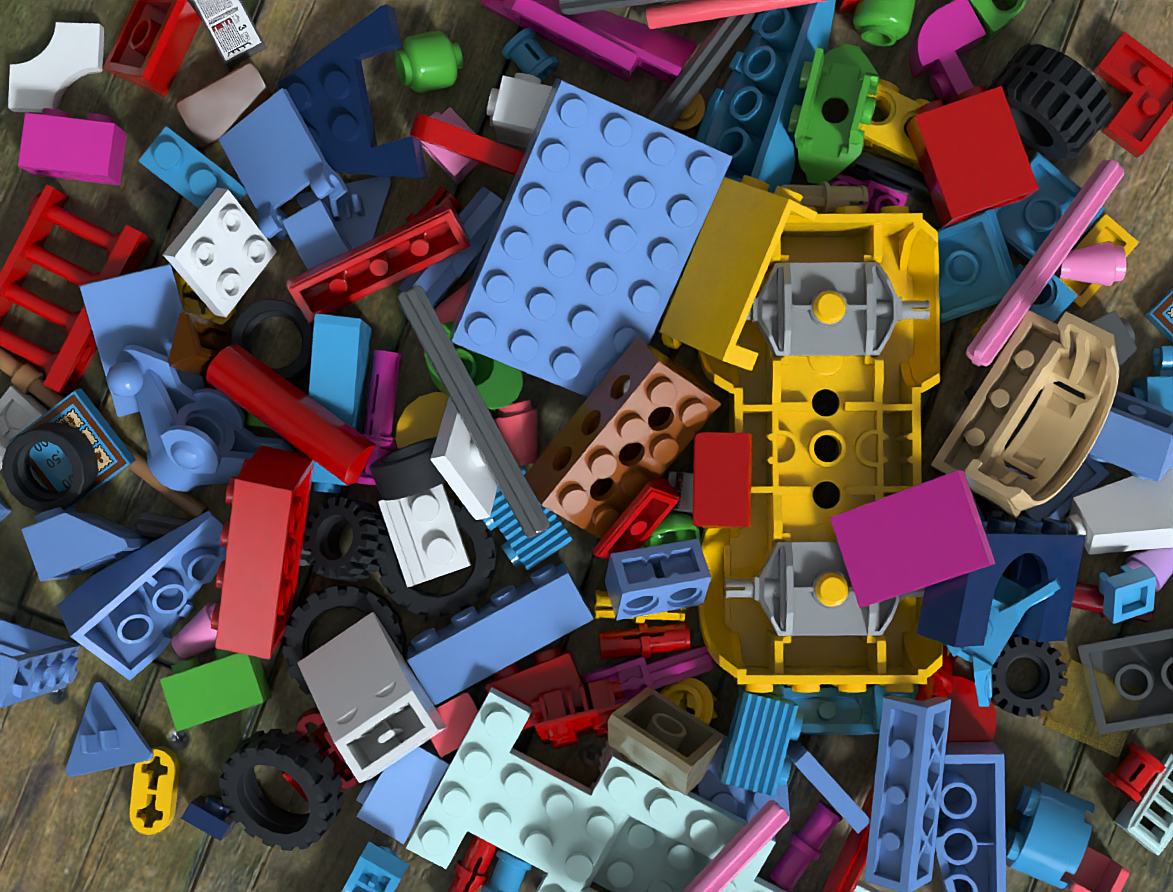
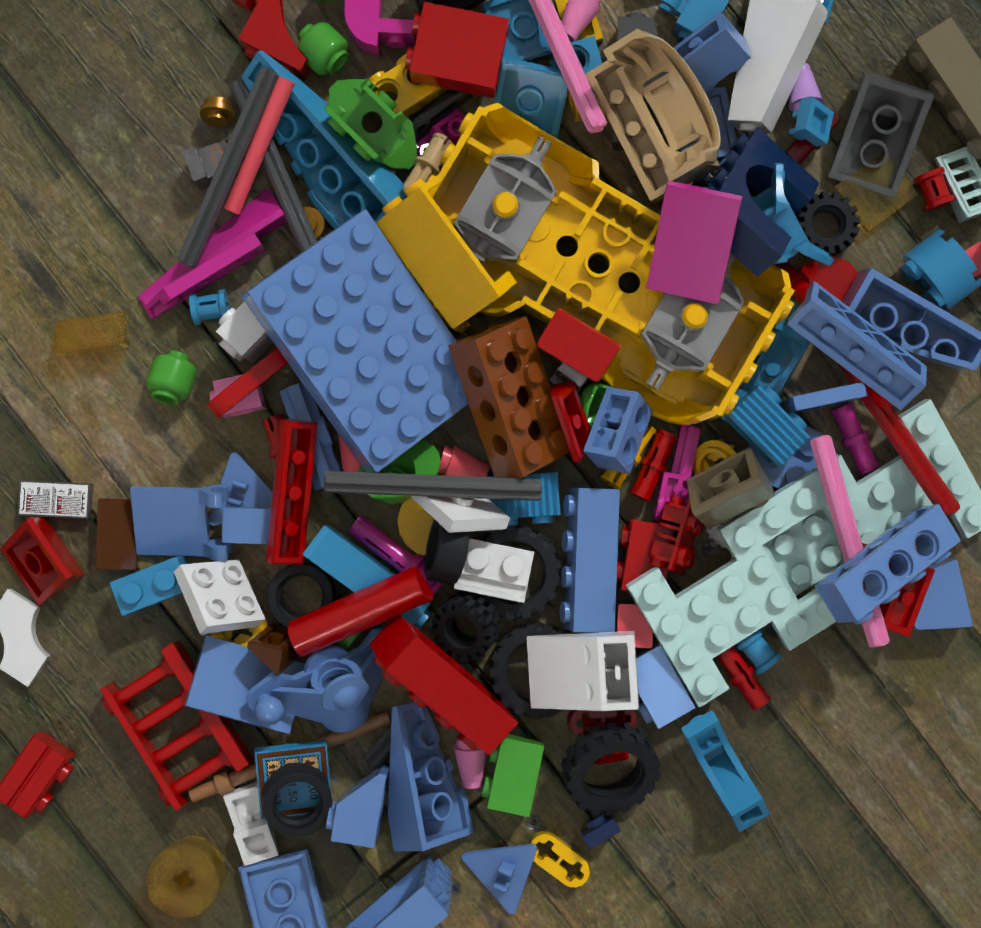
camera: 60 degrees left, 0 degrees up
dark pink brick [18,108,127,186] -> none
dark blue wing [278,4,428,180] -> none

